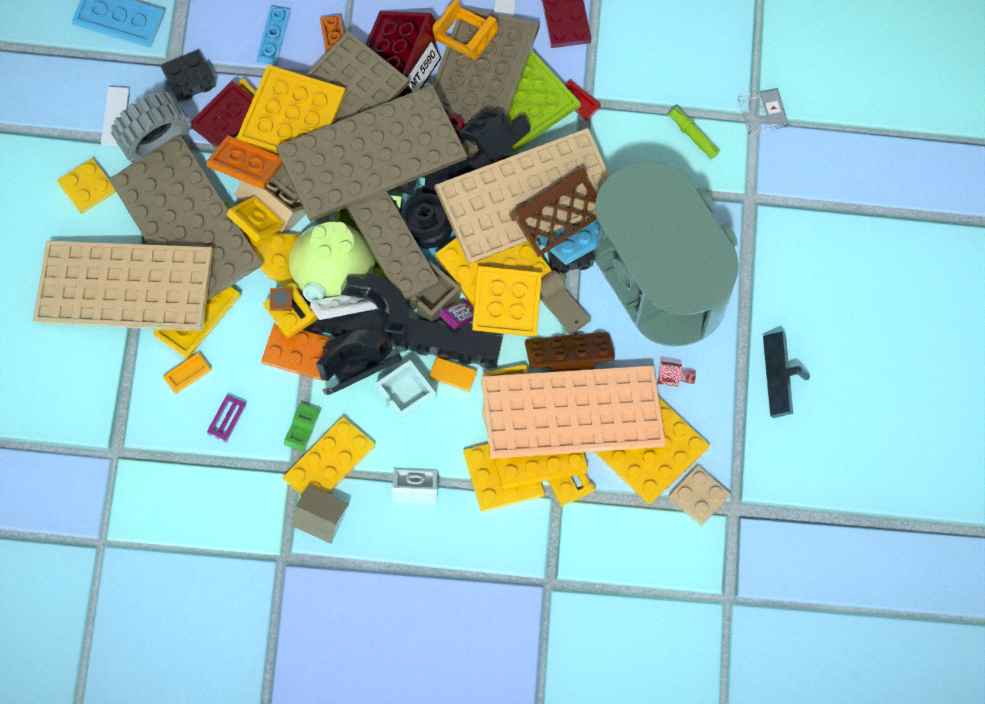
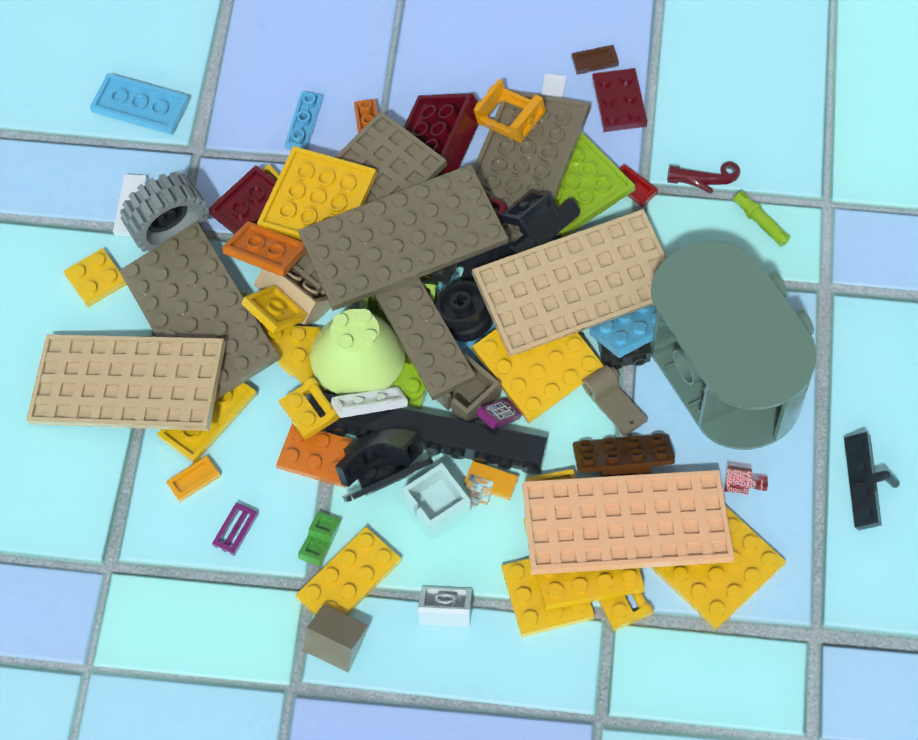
camera: 10 degrees right, 5 degrees down
pearl dark grey plate [161,49,216,102] -> none
dark orange tile [270,288,292,311] -> none
light aqua tile [303,282,326,302] -> none
black arch [341,273,410,334] -> none
white sticker [406,39,442,93] -> none
yellow plate [472,266,542,337] -> none
reddish brown fence [509,168,597,257] -> none
tan plate [669,466,731,527] -> none
clear tile [737,88,789,134] -> none
none -> clear tile [465,474,494,508]
none -> dark red plant [667,161,741,194]

